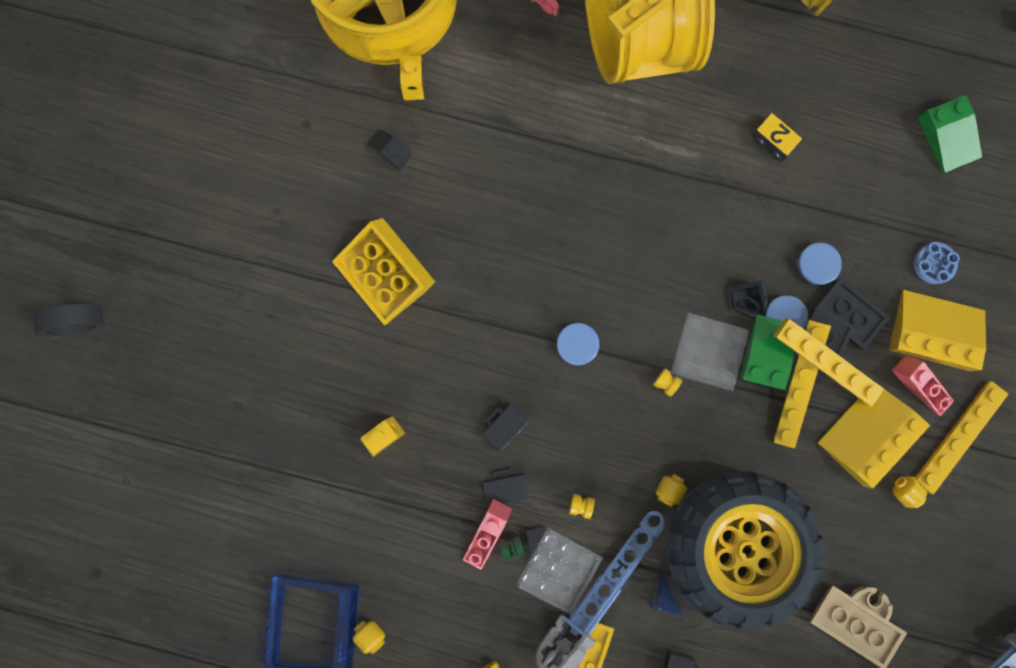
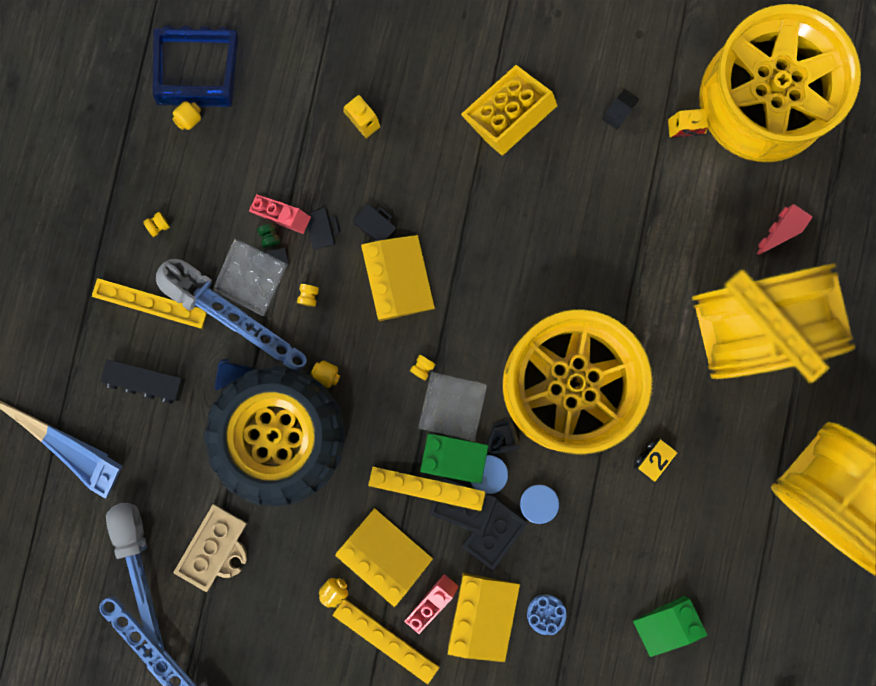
camera: 85 degrees right, 0 degrees up
medium blue tile [557,323,599,366] -> none
yellow plate [773,318,884,407] -> none
none -> yellow slope [361,235,435,322]
none -> yellow wheel [503,310,652,454]

